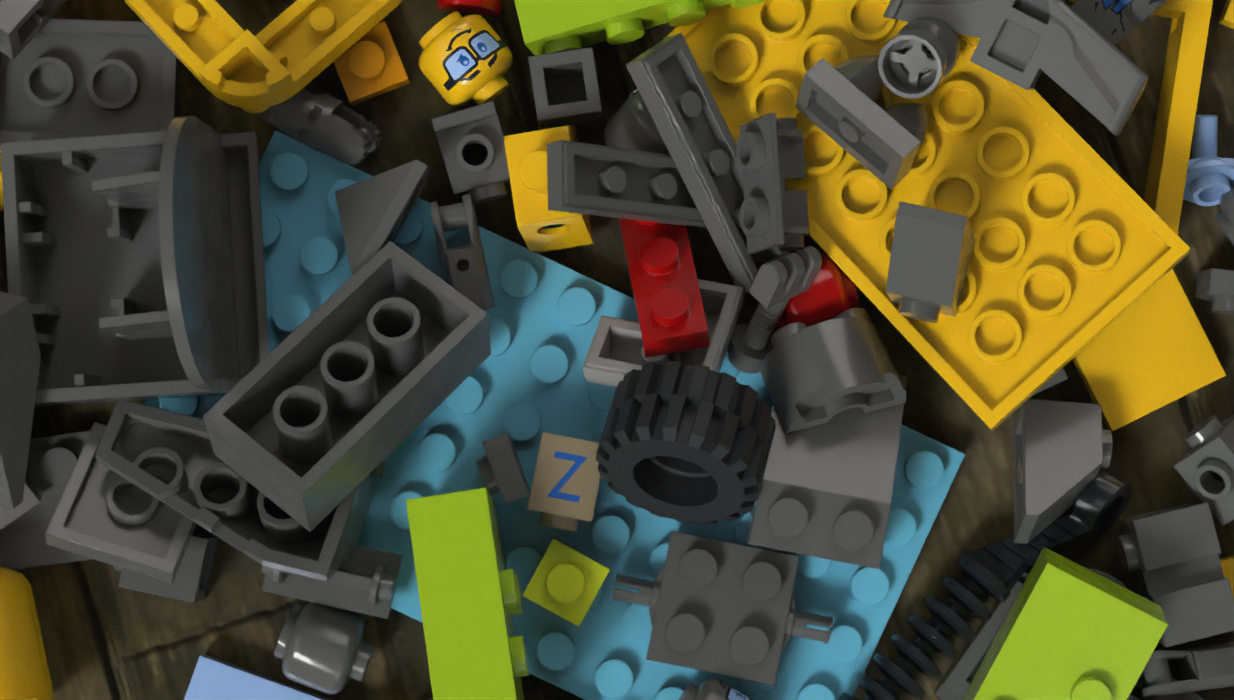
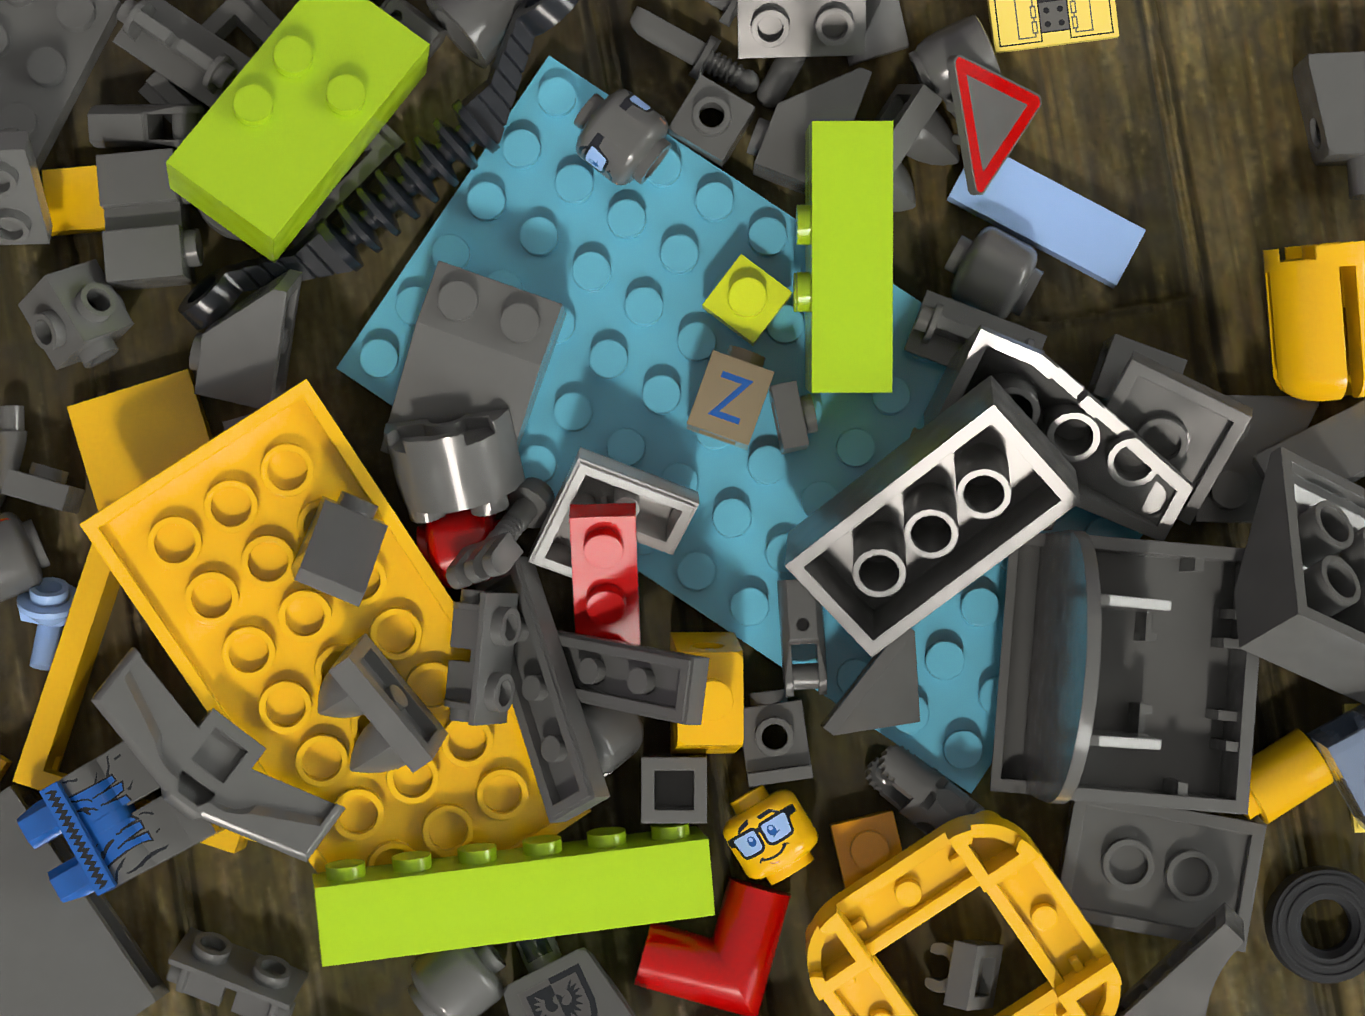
camera: 170 degrees left, 0 degrees up
black tyre [596,361,776,524] -> none
dark grey plate [612,531,833,685] -> none
dark grey wheel [878,17,960,98] -> none

